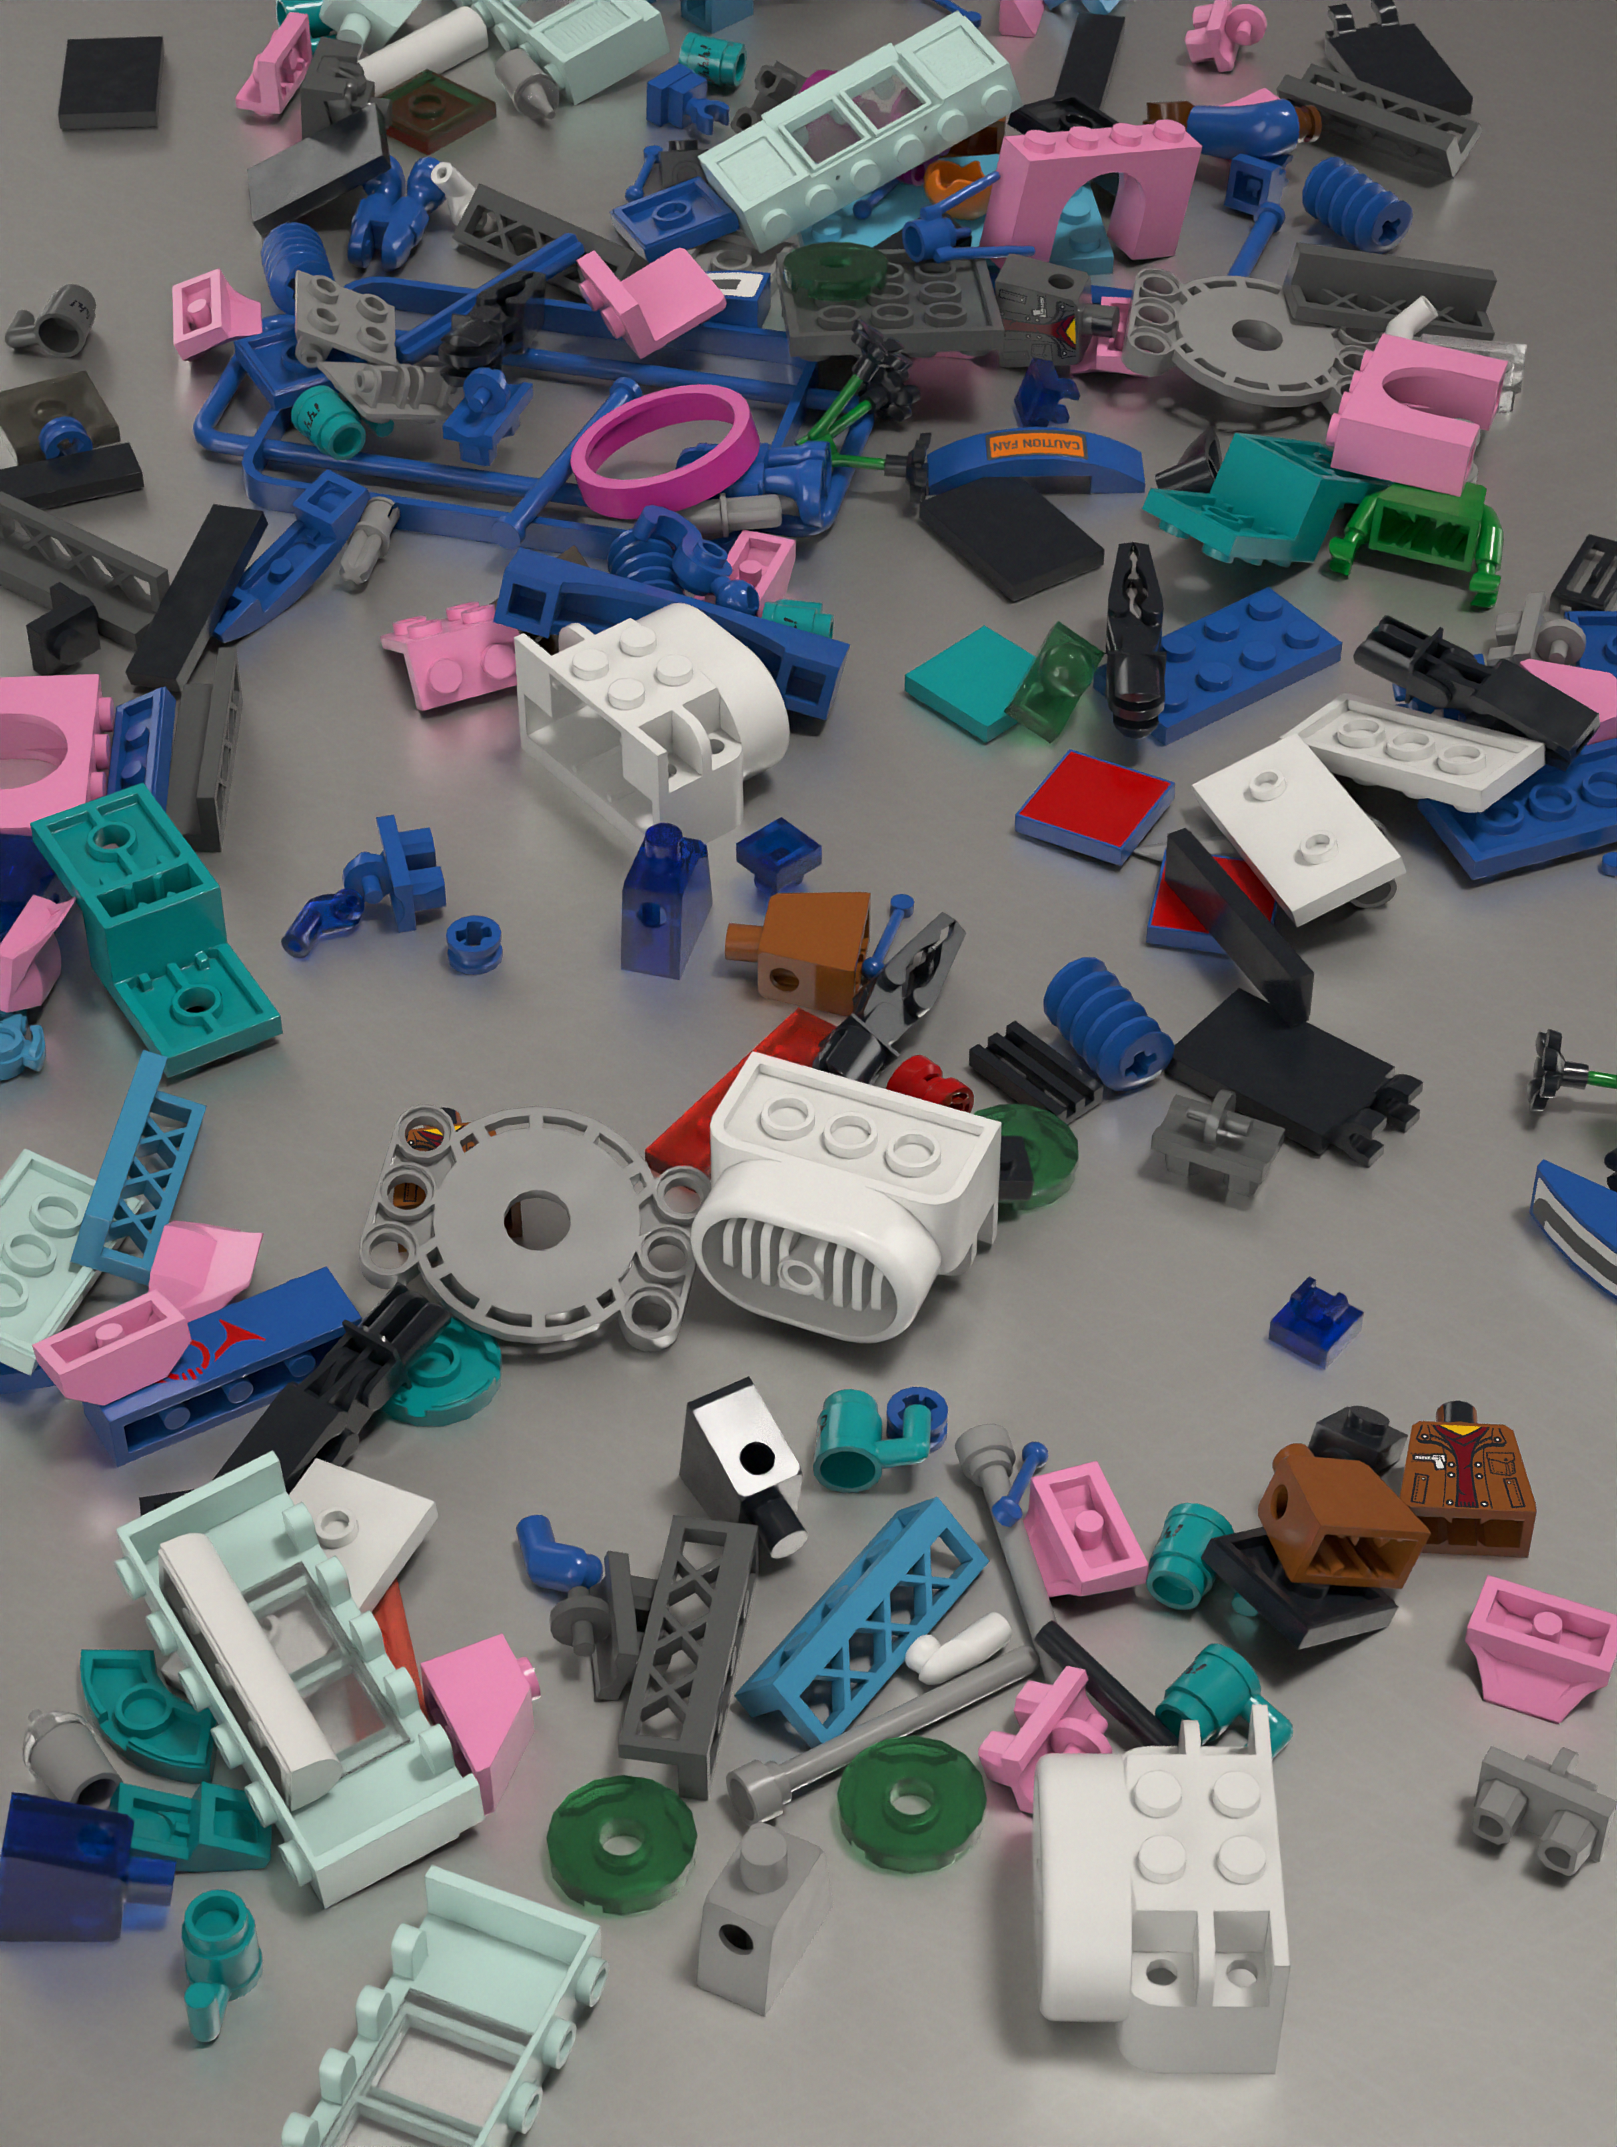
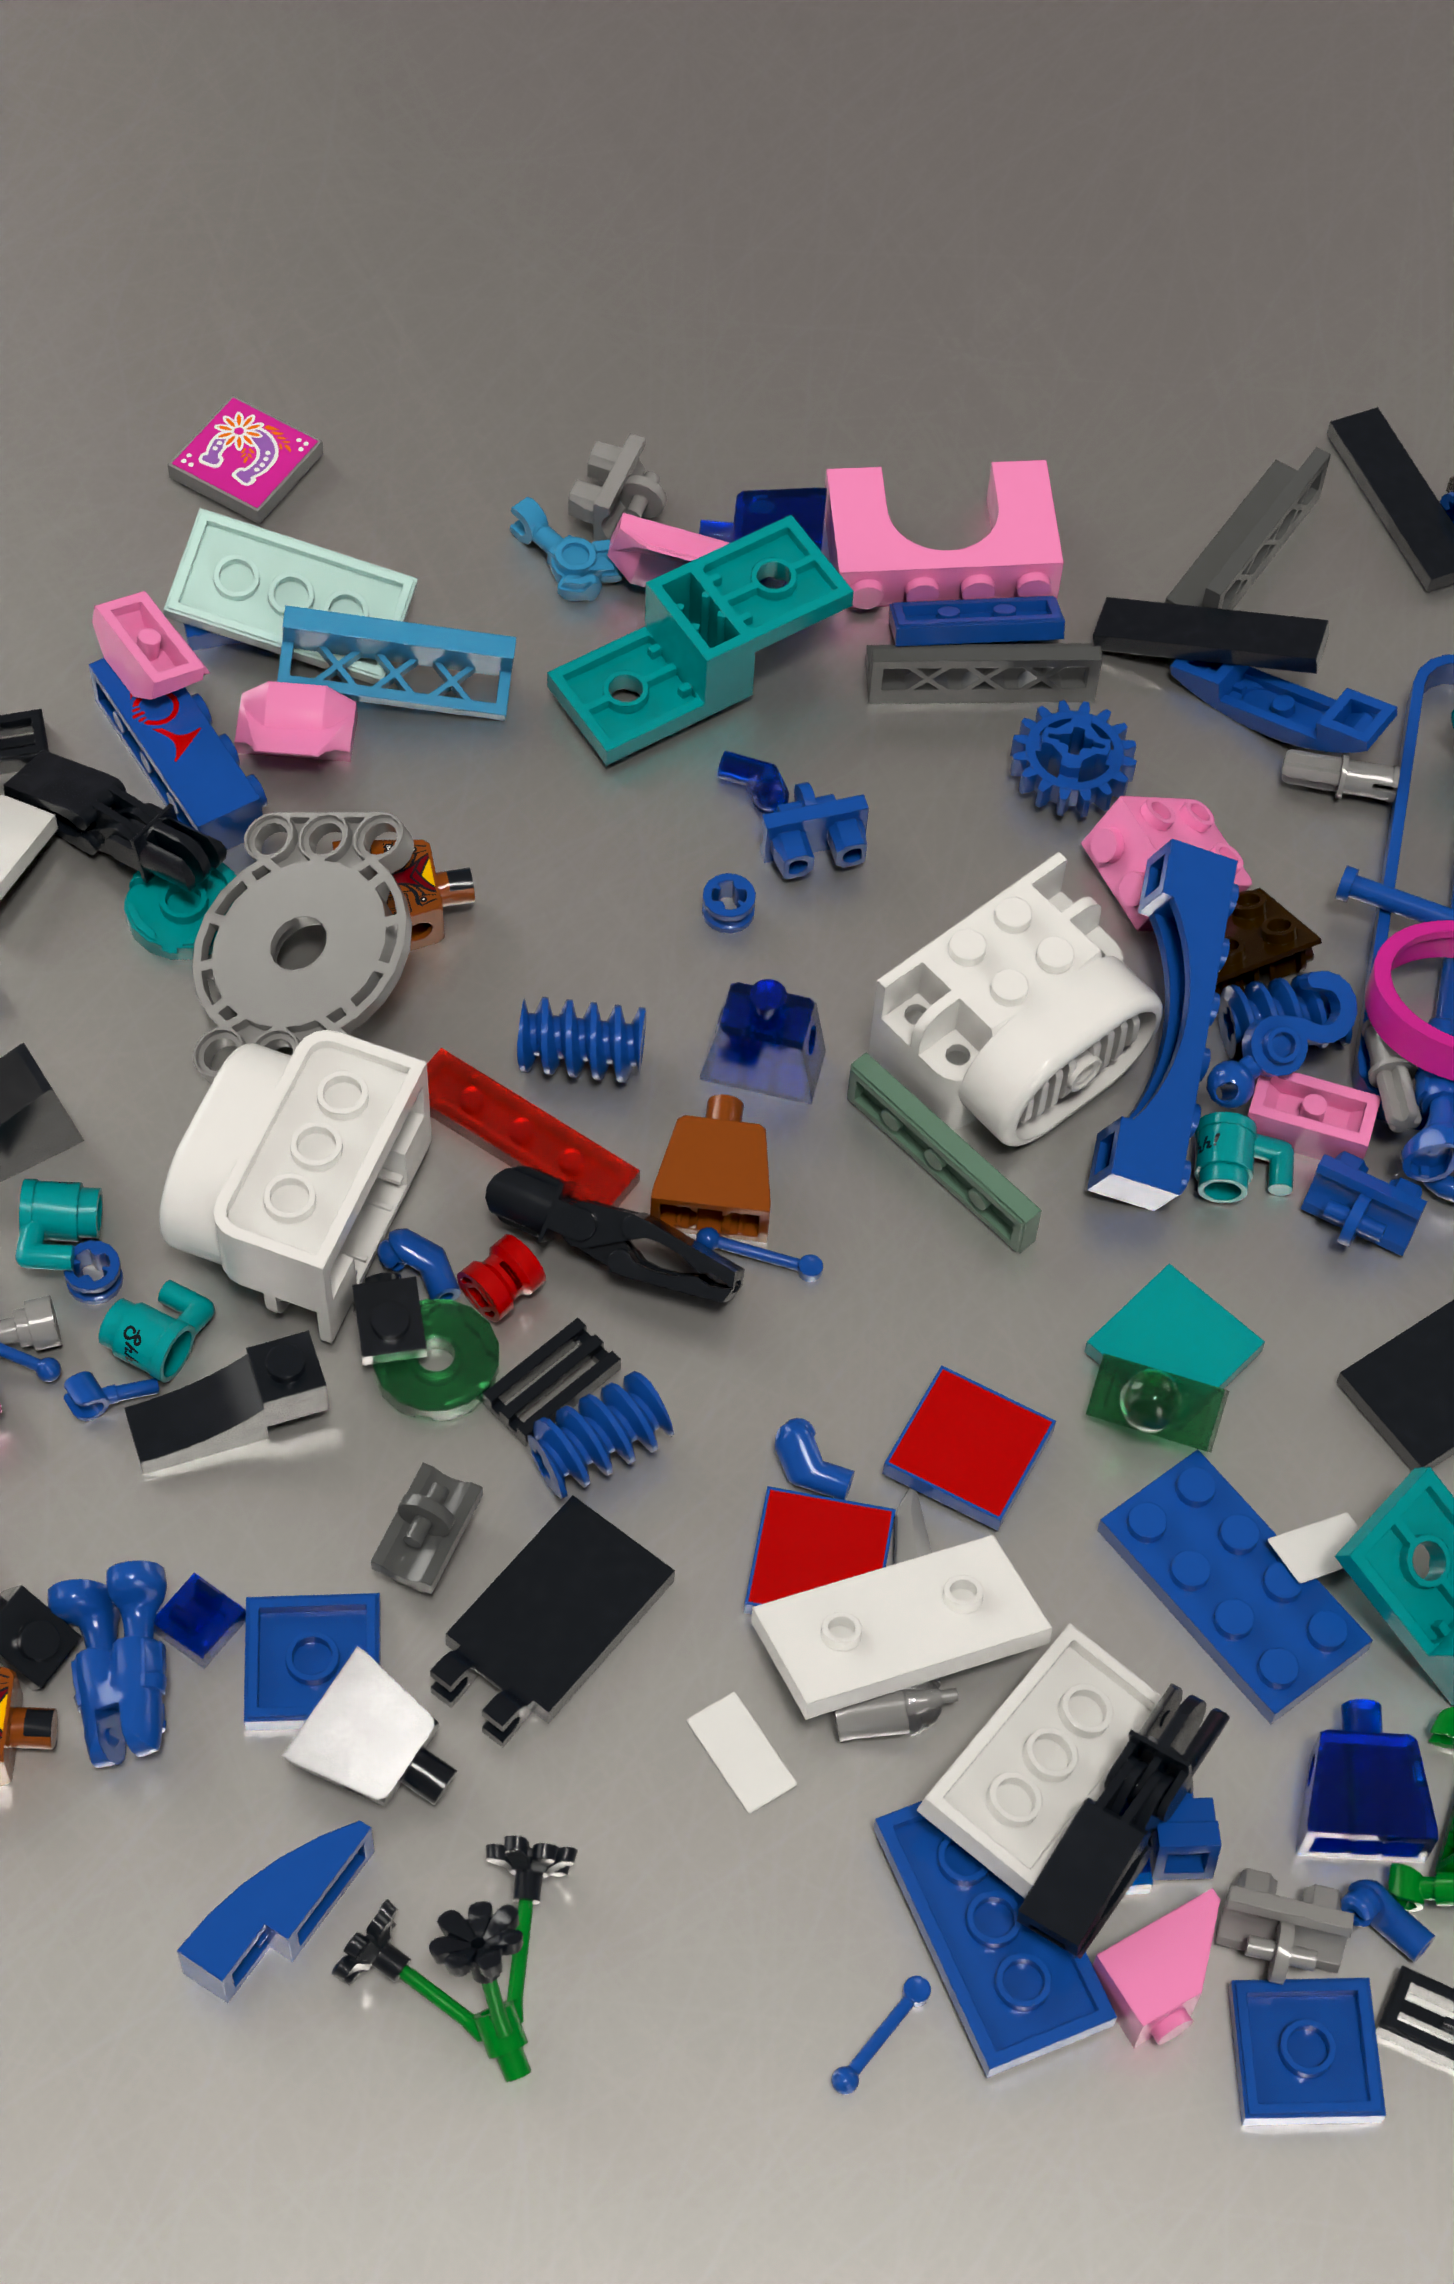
camera: 85 degrees right, 15 degrees up
black bracket [26,582,101,676] -> none
clear blue tile [736,817,822,897] -> none
black arm [1105,542,1167,739] -> none
black tile [1164,828,1314,1027] -> none
none -> blue piece [47,1560,167,1768]
none -> blue hand [64,1371,159,1422]
none -> teal piece [98,1280,215,1383]
none -> black slope [124,1330,330,1474]
none -> blue tile [244,1593,381,1731]
none -> torso [282,1646,458,1807]
none -> blue piece [517,997,646,1083]
none -> white sticker [687,1692,797,1813]
none -> blue arm [775,1418,855,1500]
none -> sand green tile [847,1052,1042,1253]
none -> blue gear [1010,700,1137,817]
none -> white sticker [1268,1512,1360,1583]
none -> clear blue torso [1296,1699,1438,1863]
none -> blue hips [1301,1151,1428,1256]
none -> blue arm [1340,1879,1436,1962]

